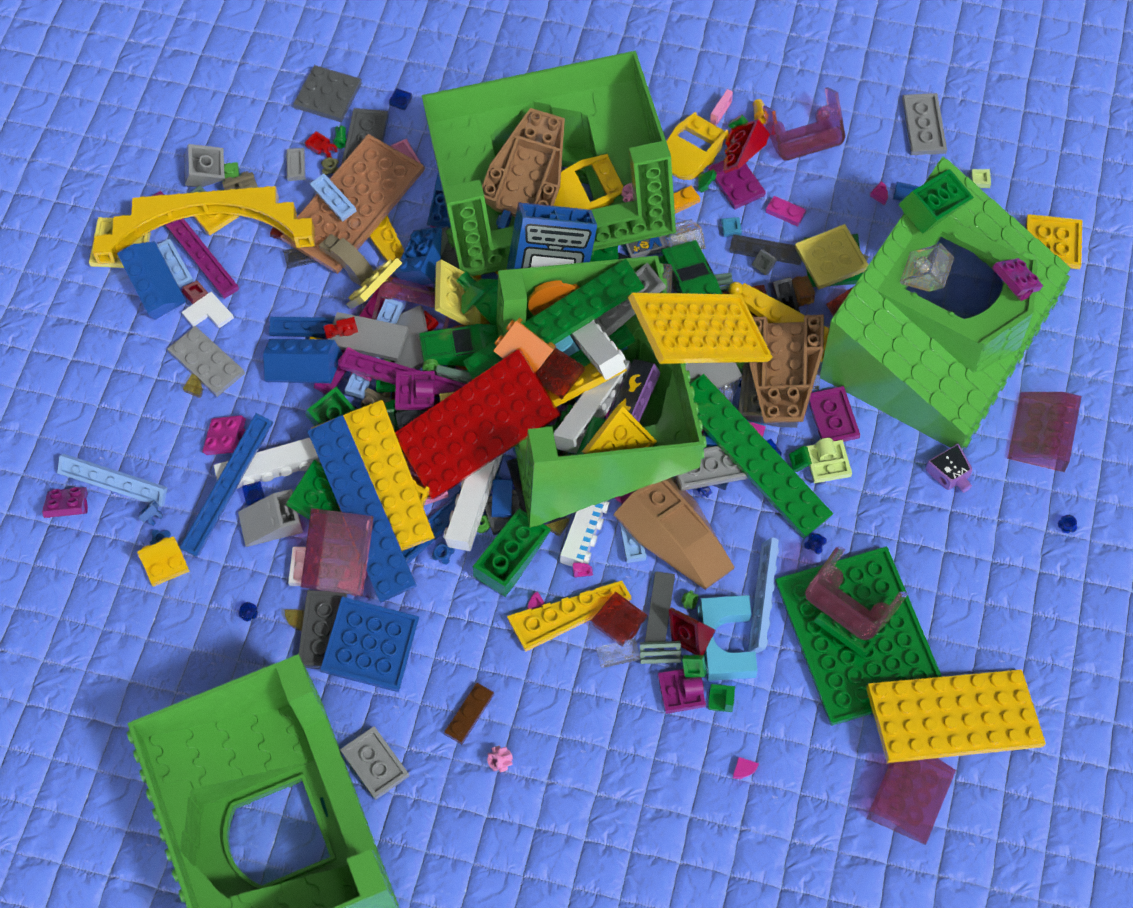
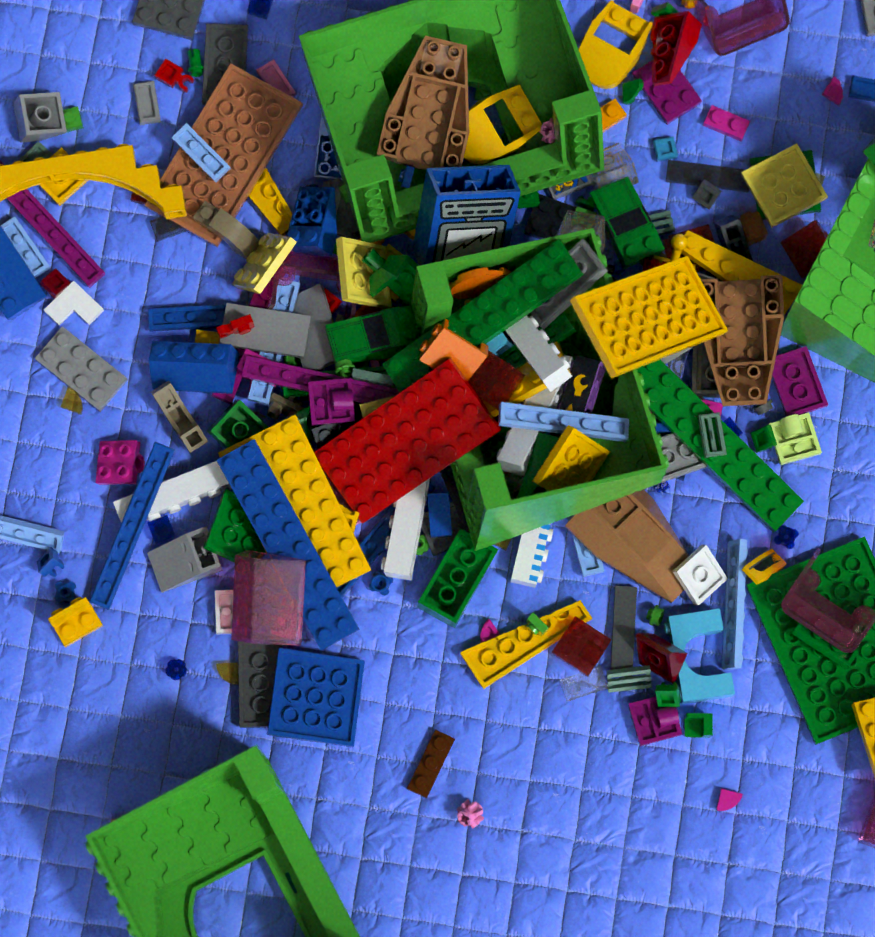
camera: 10 degrees left, 15 degrees up
dark tan hips [222,171,258,190] -> none
olive plate [321,157,339,175] -> none
light grey plate [340,726,409,800] -> none
dark pink tile [573,563,593,578] -> none
none -> dark tan arch [151,381,208,453]
none -> light blue plate [498,402,629,442]
none -> bright green plate [526,613,549,637]
none -> white plate [672,544,728,606]
none -> sand green tile [697,412,727,458]
none -> yellow slope [742,549,787,585]
none -> dark grey plate [752,398,773,415]

